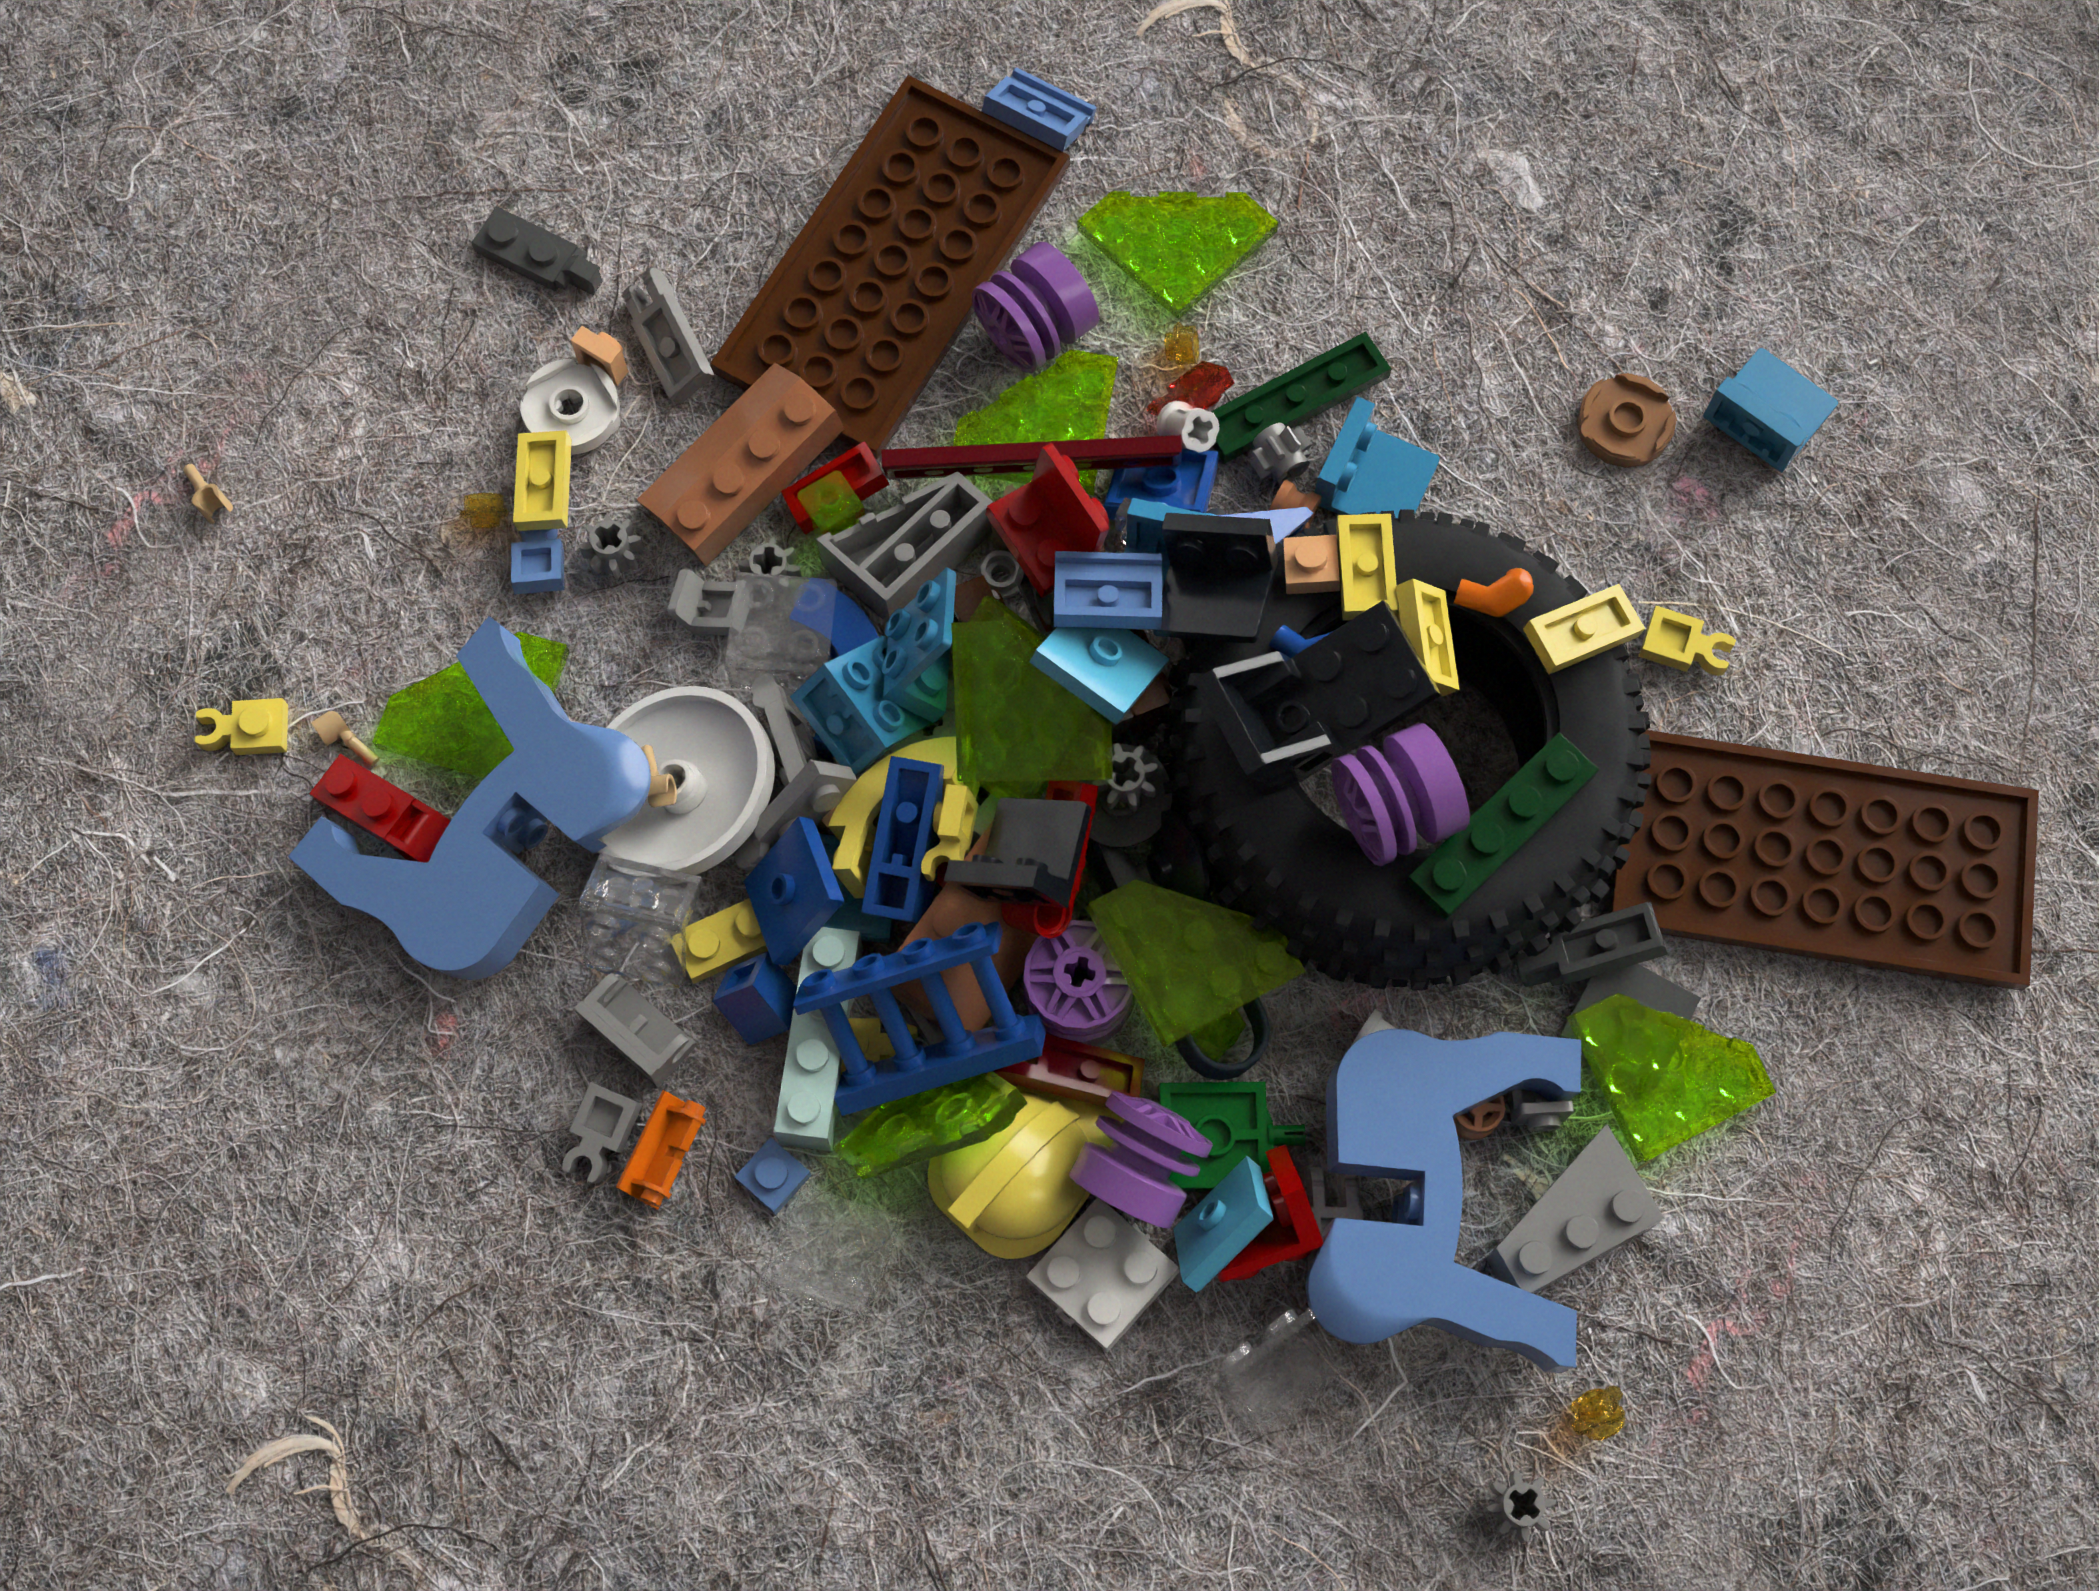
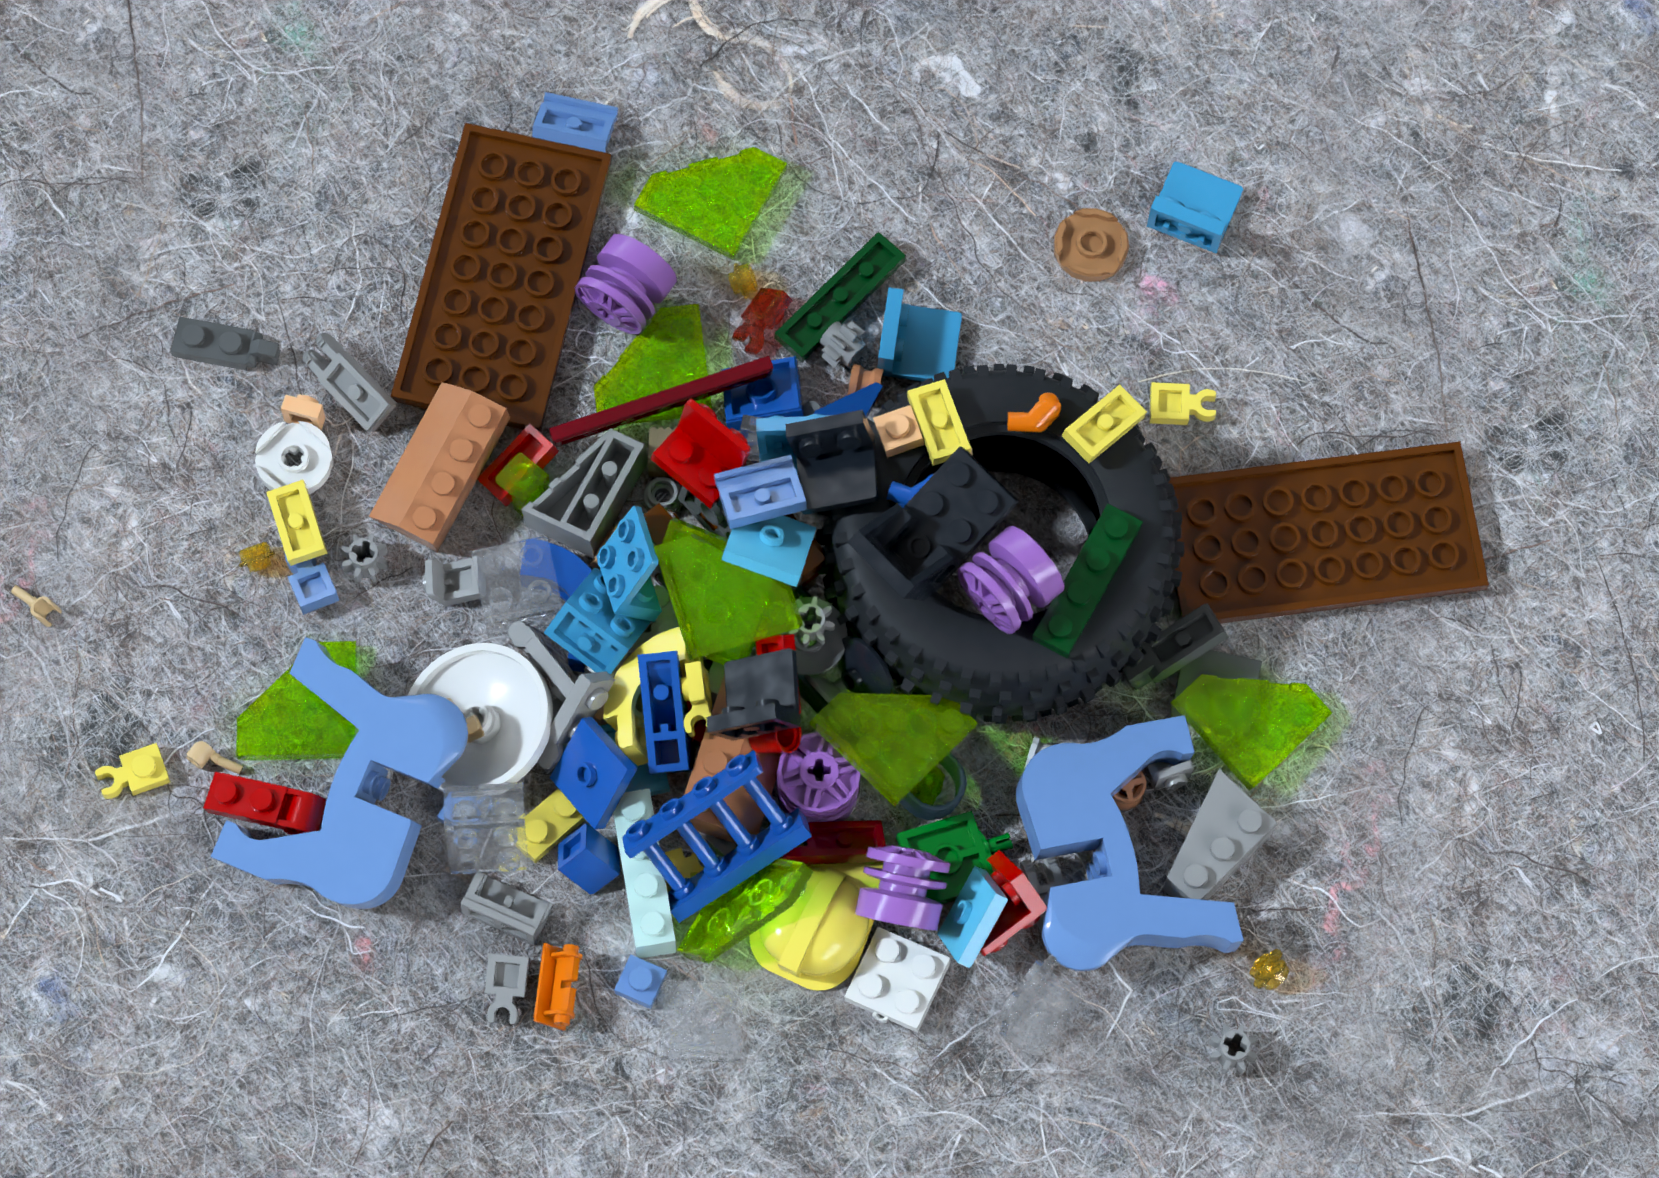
camera: 20 degrees left, 0 degrees up
light grey gear [738,537,802,604] -> none
white bush [1156,401,1219,453] -> none
light yellow plate [1396,579,1460,697] -> none

